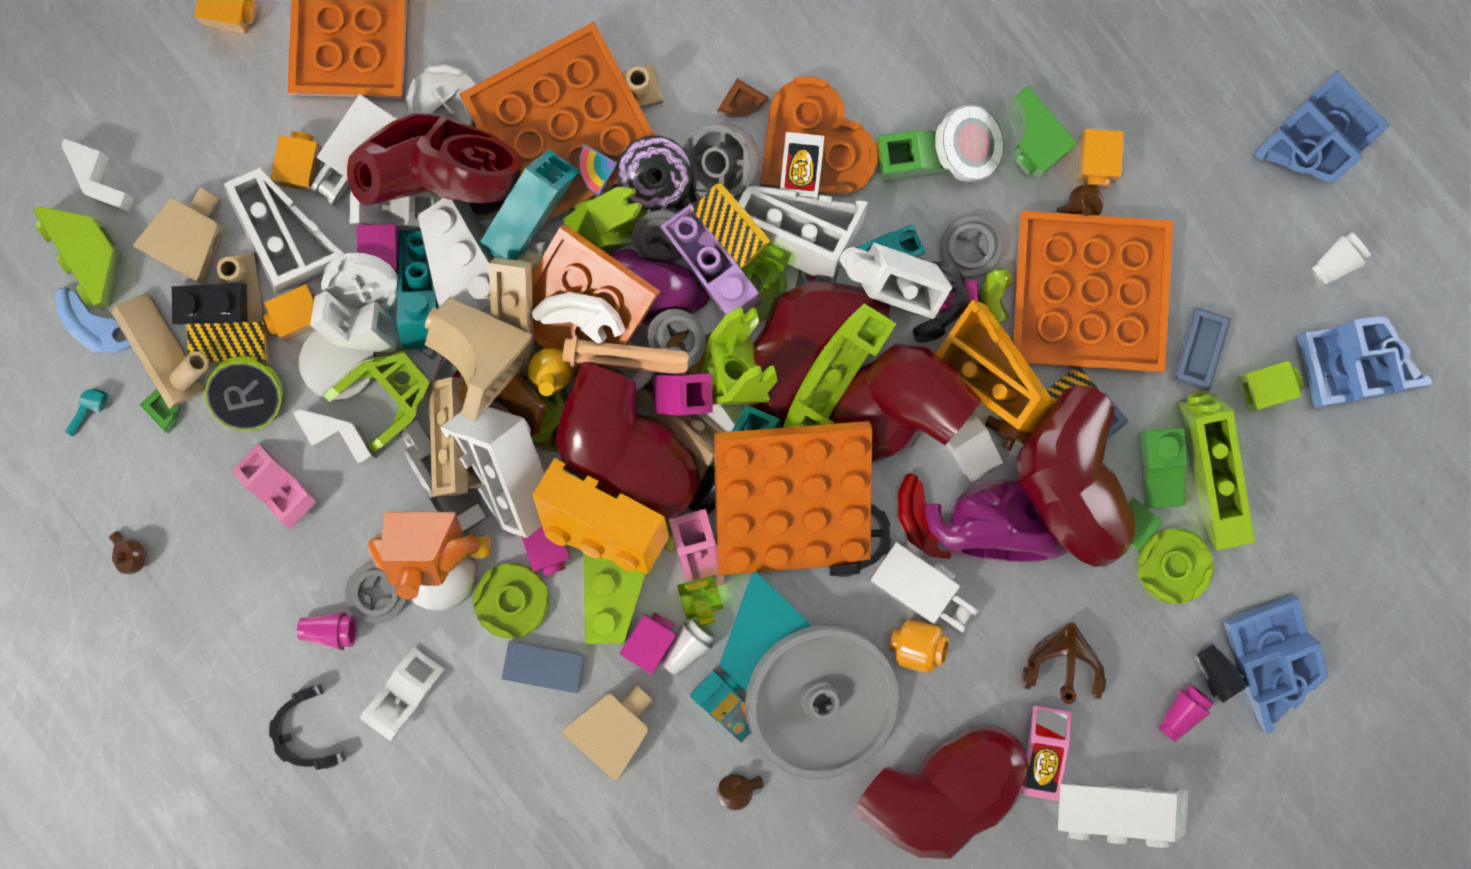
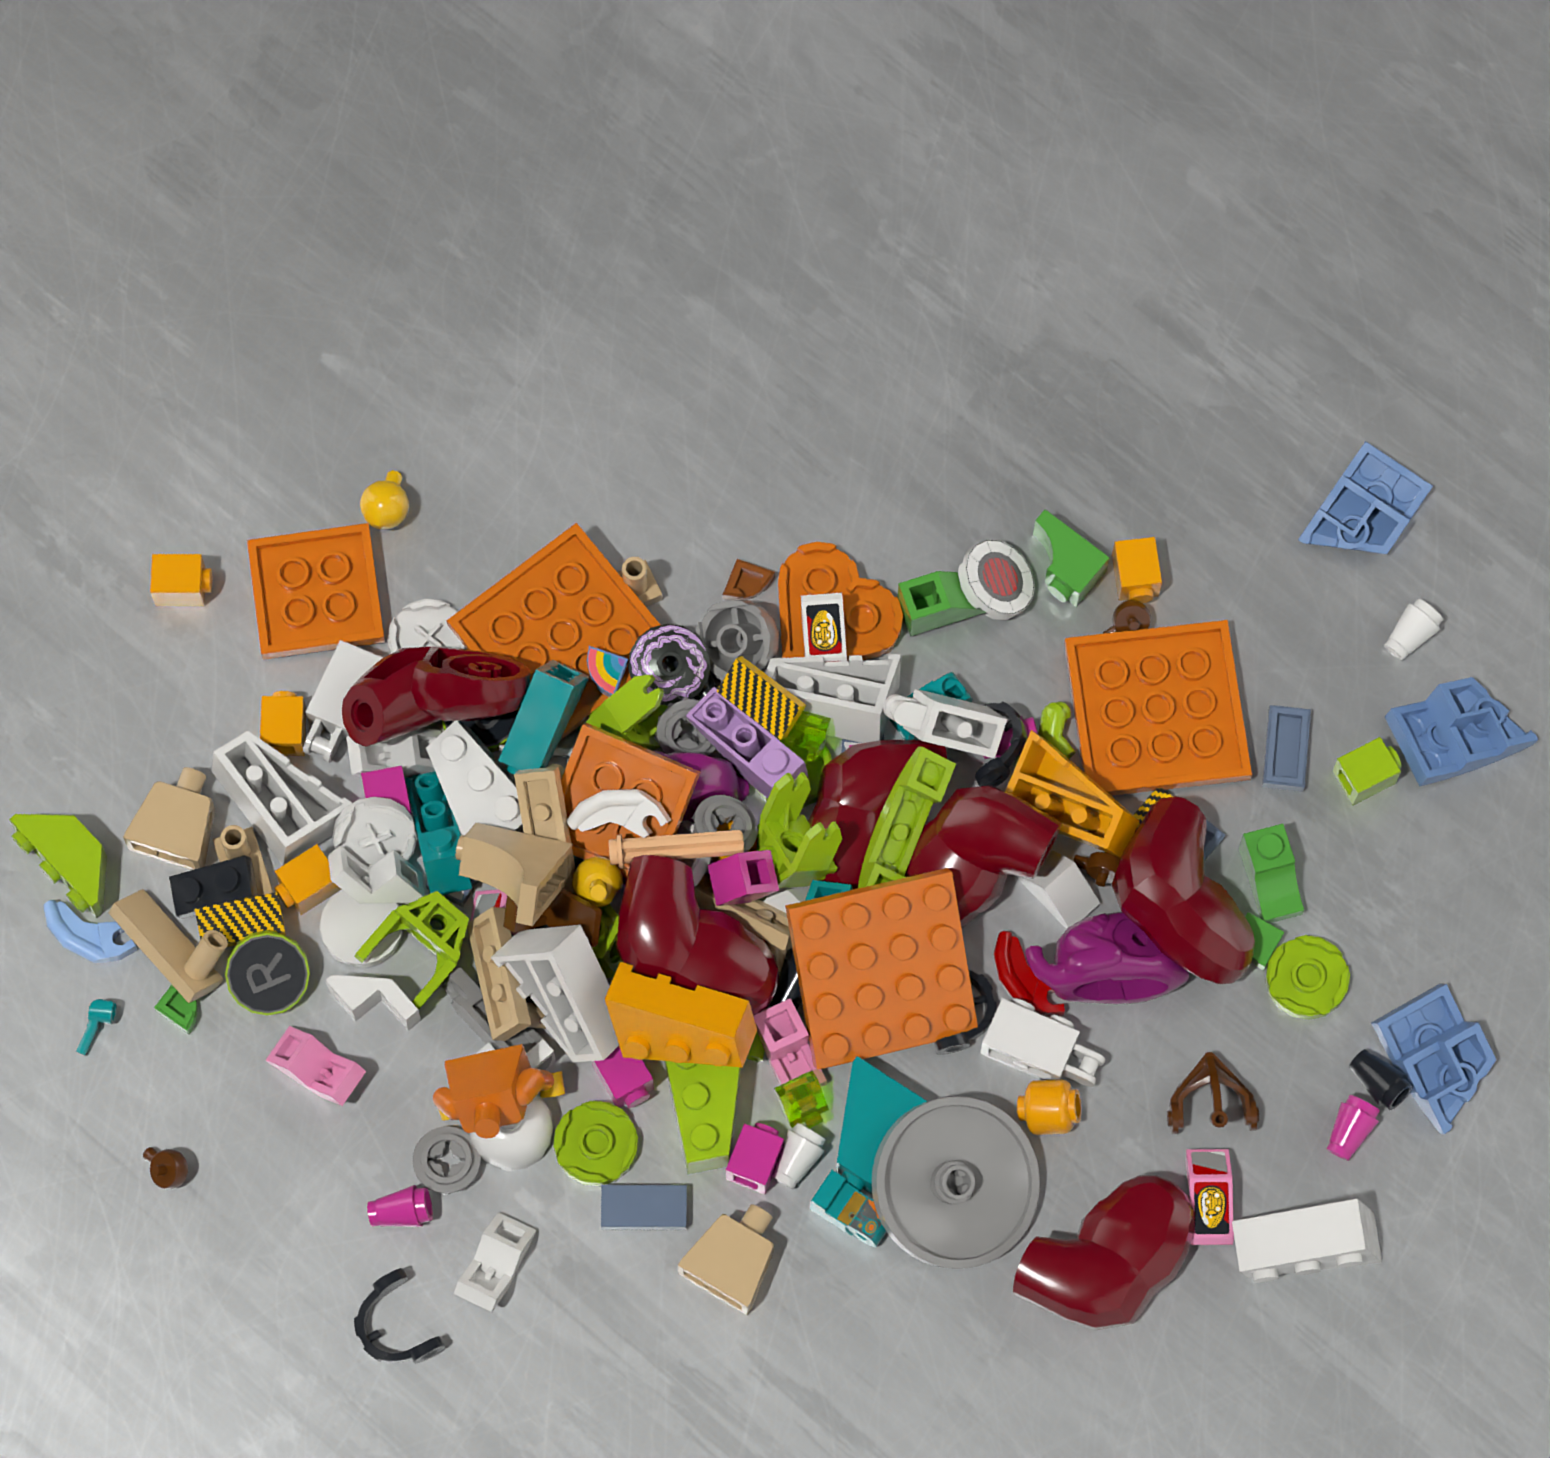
camera: 10 degrees left, 15 degrees down
white slope [61,139,134,212] -> none
reddish brown piece [717,774,764,810] -> none
light grey gear [940,216,1002,278] -> none
lime slope [1177,391,1255,551] -> none

